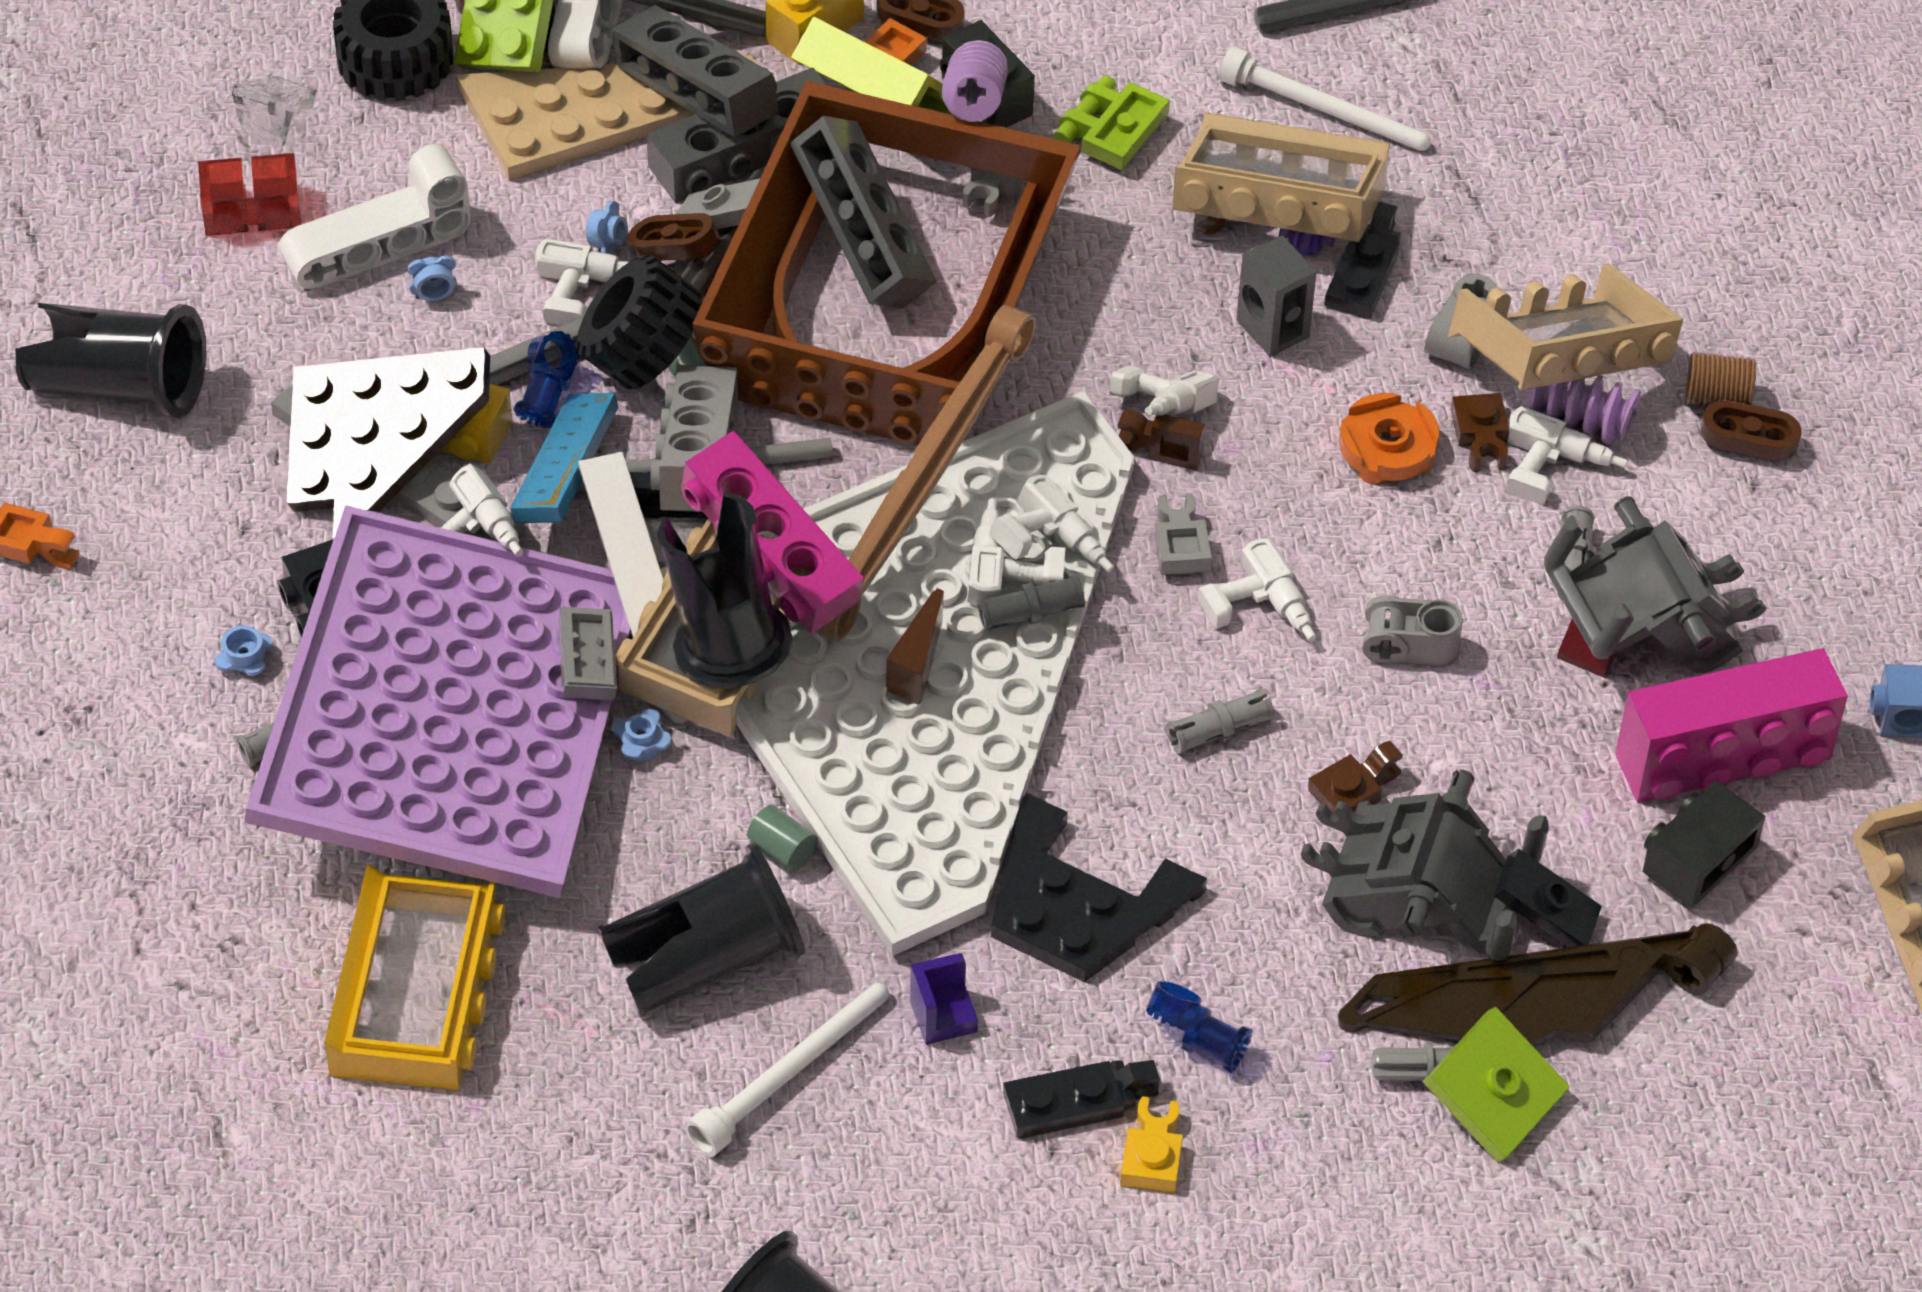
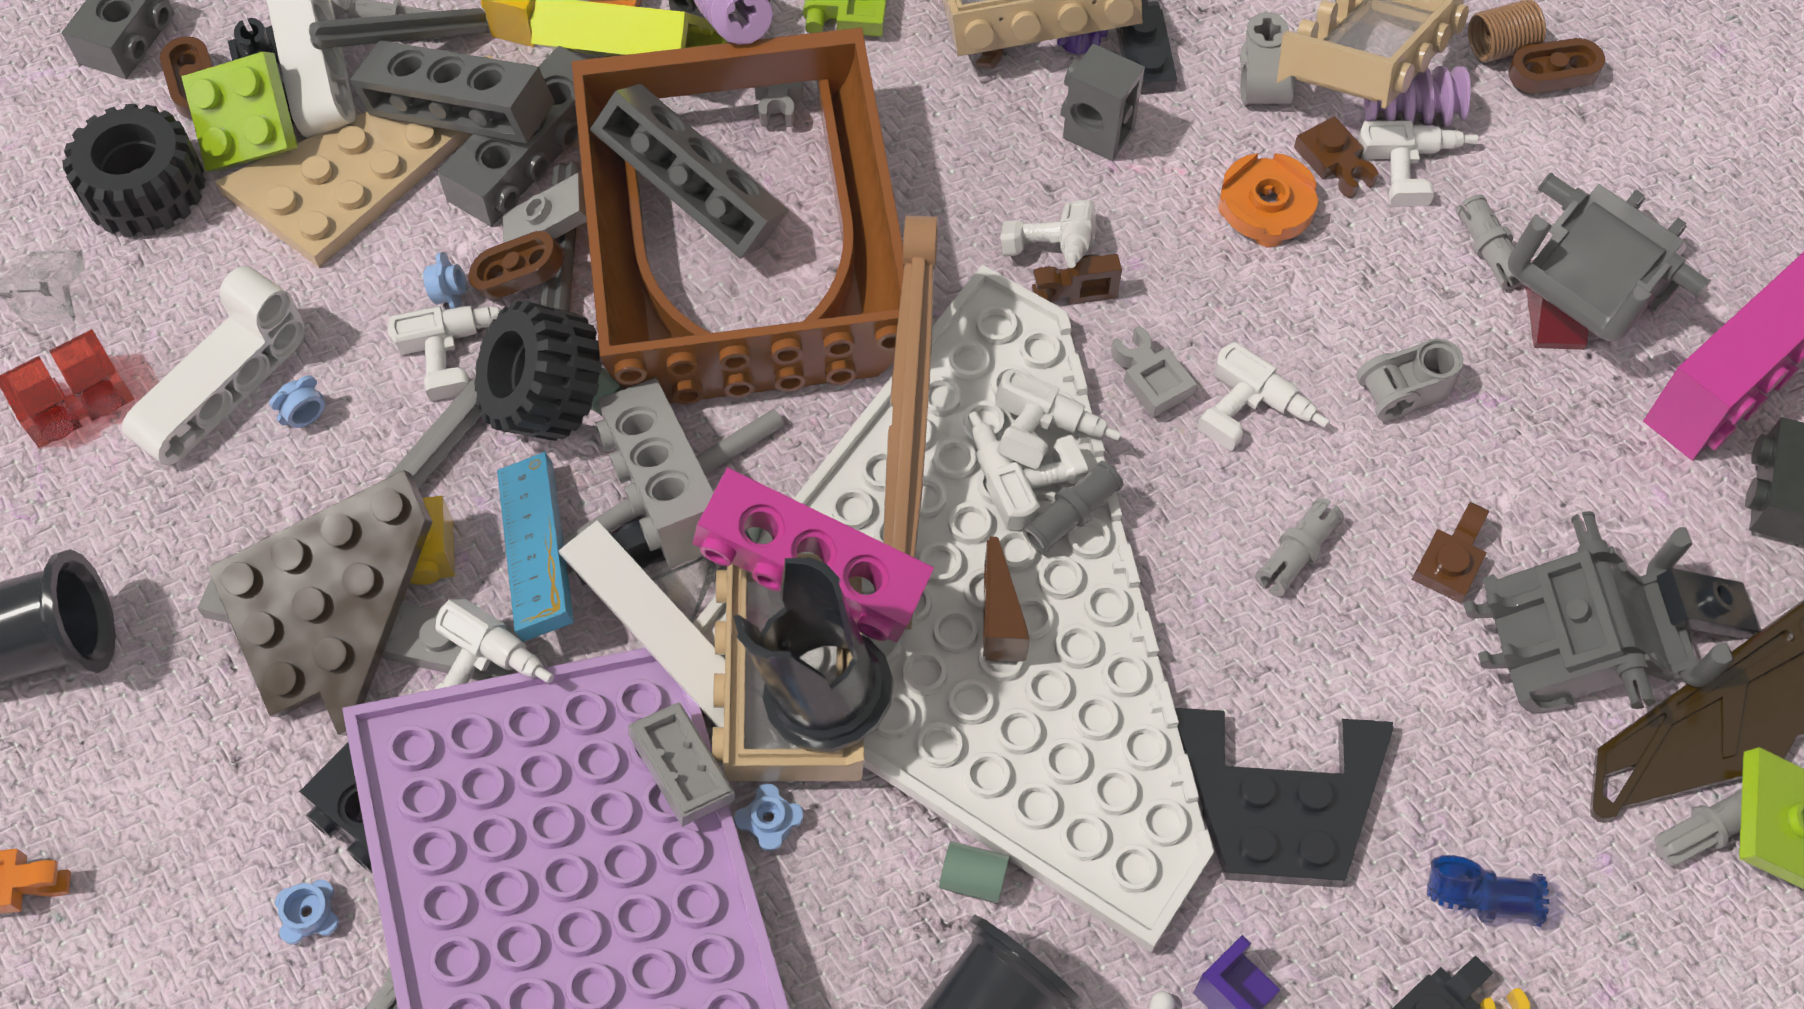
camera: 25 degrees left, 10 degrees up
clear blue connector [513,330,579,428] -> none

